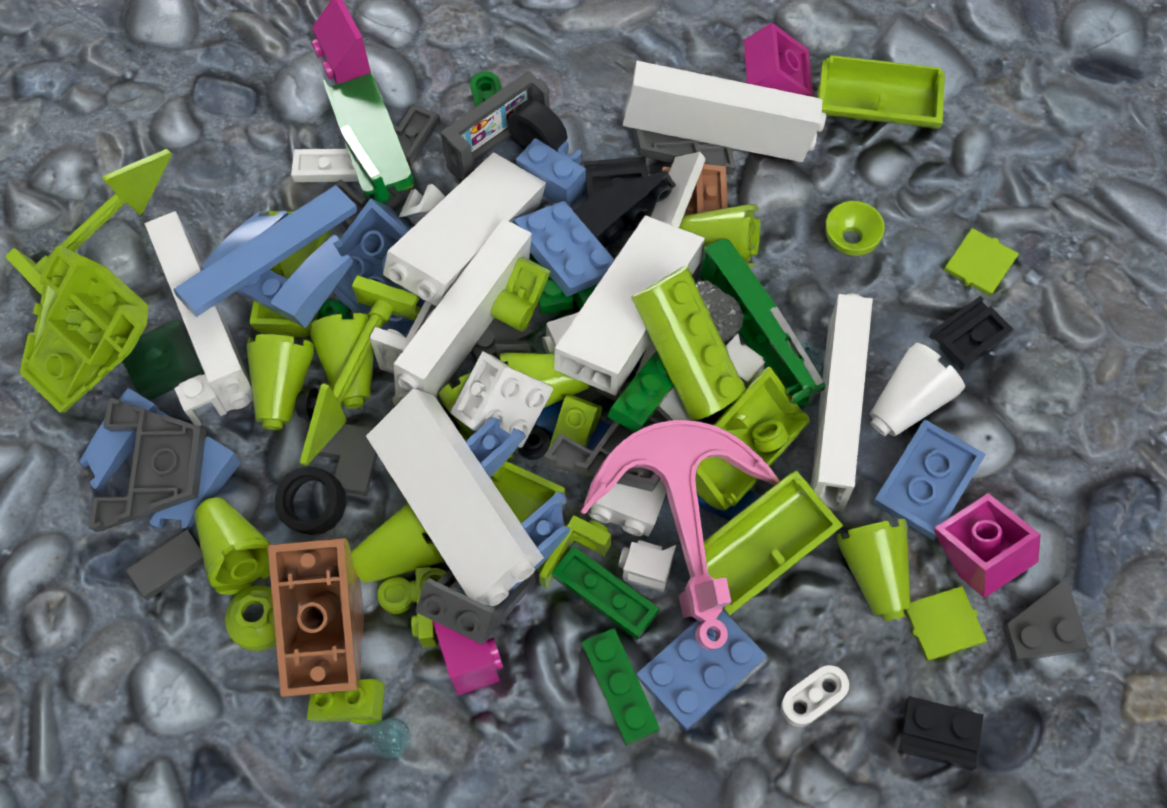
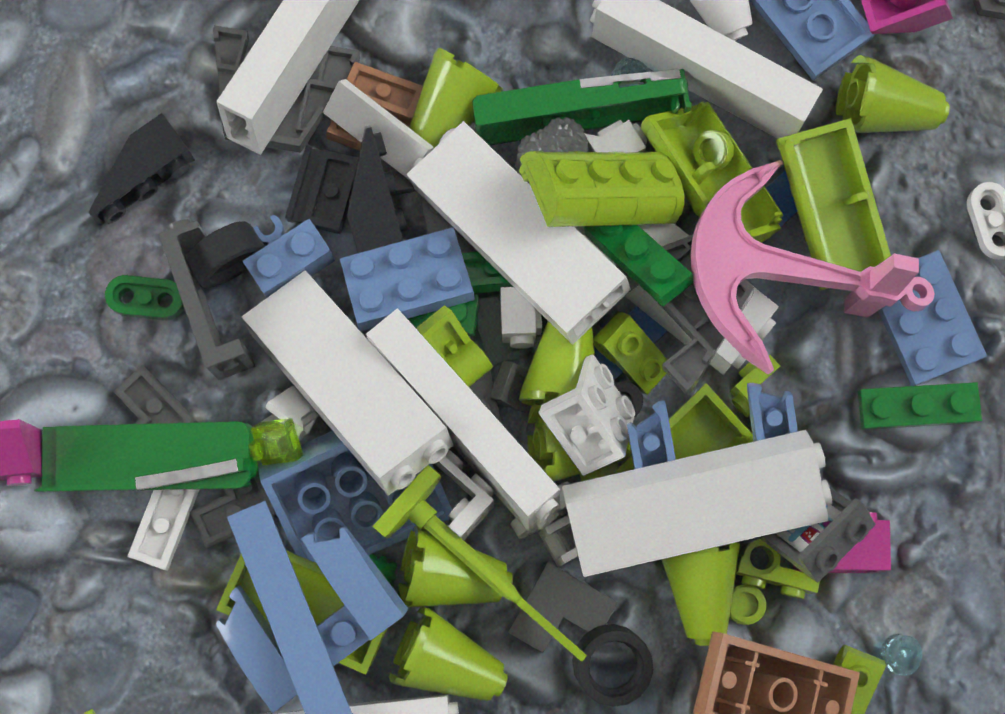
camera: 75 degrees left, 15 degrees up
black plate [296,388,319,421] -> none
green plate [552,546,659,640] -> none
white window [618,540,676,592] -> none
lime piece [905,586,987,662] -> none
none -> black slope [88,113,195,226]
none -> clear neon green tile [248,418,304,466]

